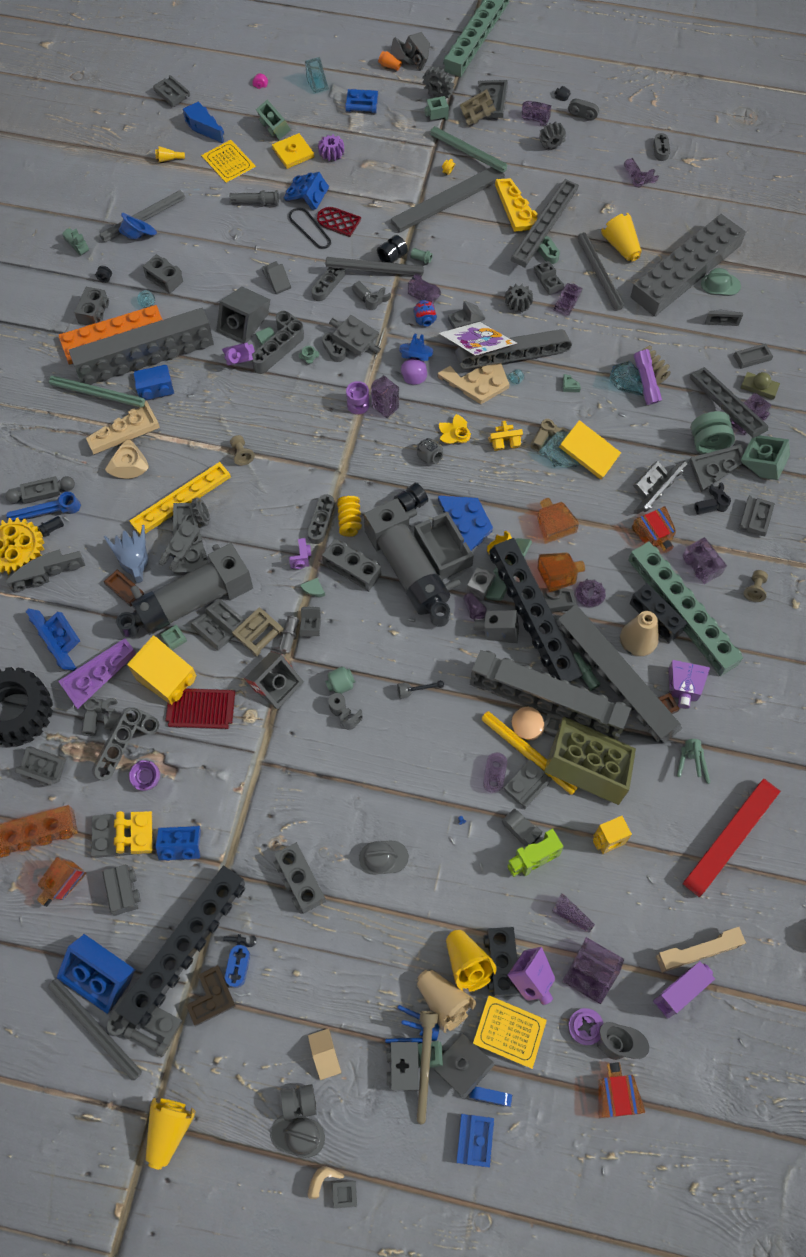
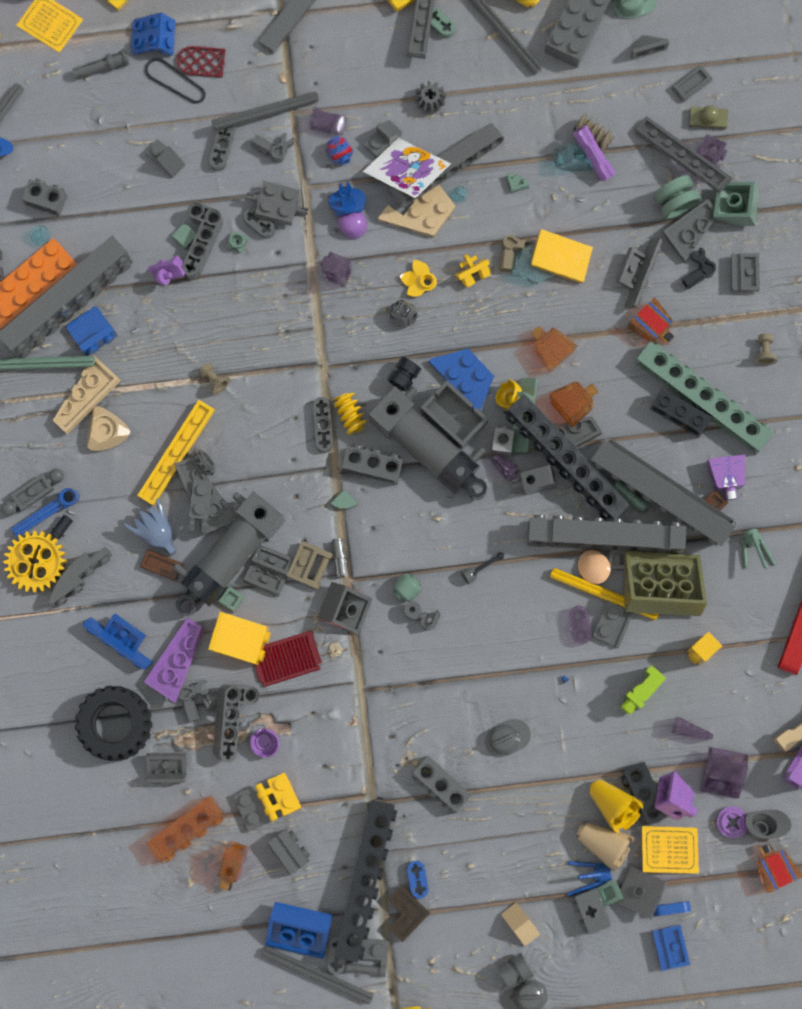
camera: 15 degrees left, 15 degrees up
blue bracket [156,826,201,861] -> none
dark grey slope [216,287,271,343] -> none
black hand [223,934,257,947] -> none
medium lavender bracket [289,538,312,569] -> none
dark grey bracket [300,607,321,637] -> none
medium lavender wheel [346,381,369,414] -> none
black wheel [377,235,408,263] -> none
sand green pin [411,248,433,264] -> none
dark tan piece [417,1011,438,1125] -> none
dark grey leg [502,809,543,847] -> none
dark grey slope [534,261,564,295] -> none
clear purple slope [554,283,583,316] -> none
clear purple gear [576,579,606,607] -> none
tan cone [620,611,659,656] -> none
clear purple brick [683,537,727,584] -> none

